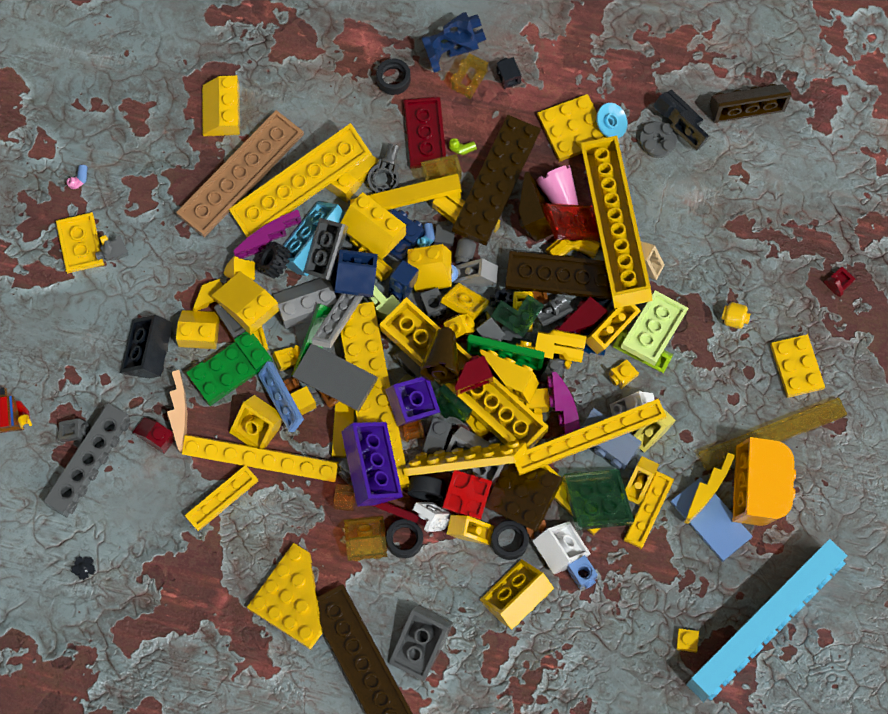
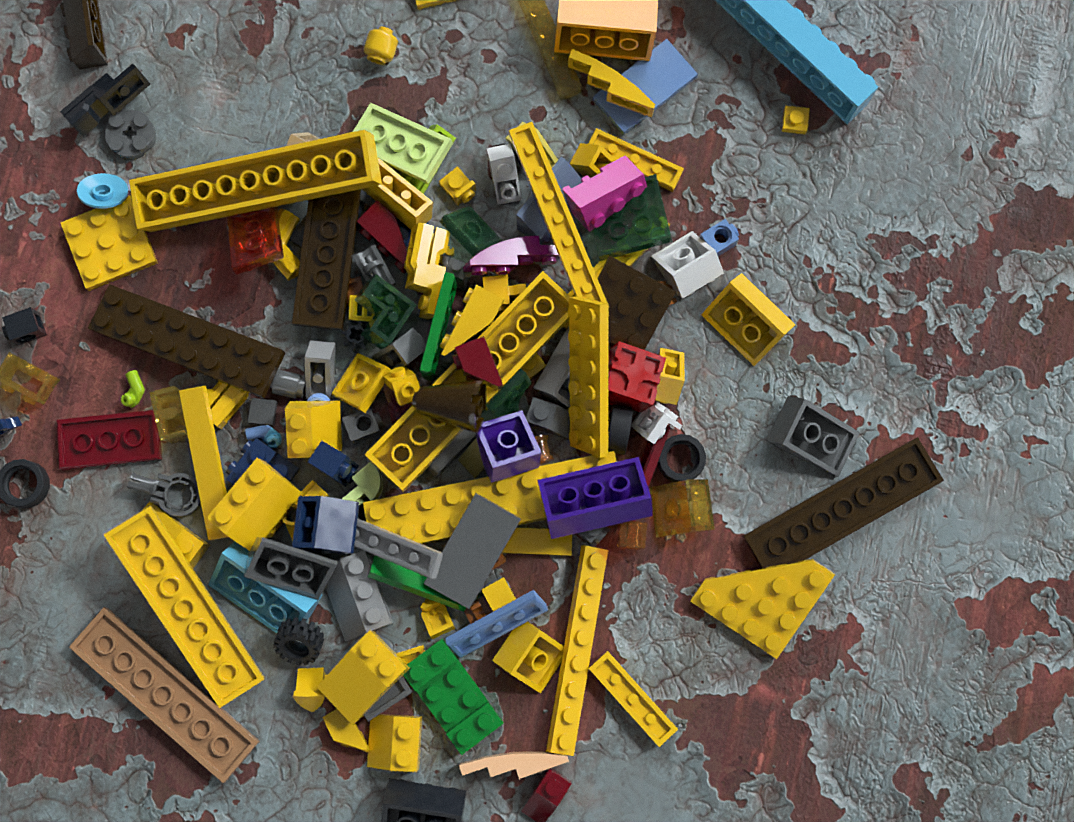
camera: 90 degrees left, 10 degrees up
yellow slope [203,75,240,136] -> none
magenta slope [233,209,301,259] -> none
black tyre [491,520,529,560] -> none
dark brown slope [519,171,556,242] -> none
bright pink cone [536,165,579,219] -> none
none -> clear green tile [439,206,502,257]
none -> dark pink wedge [562,156,647,232]

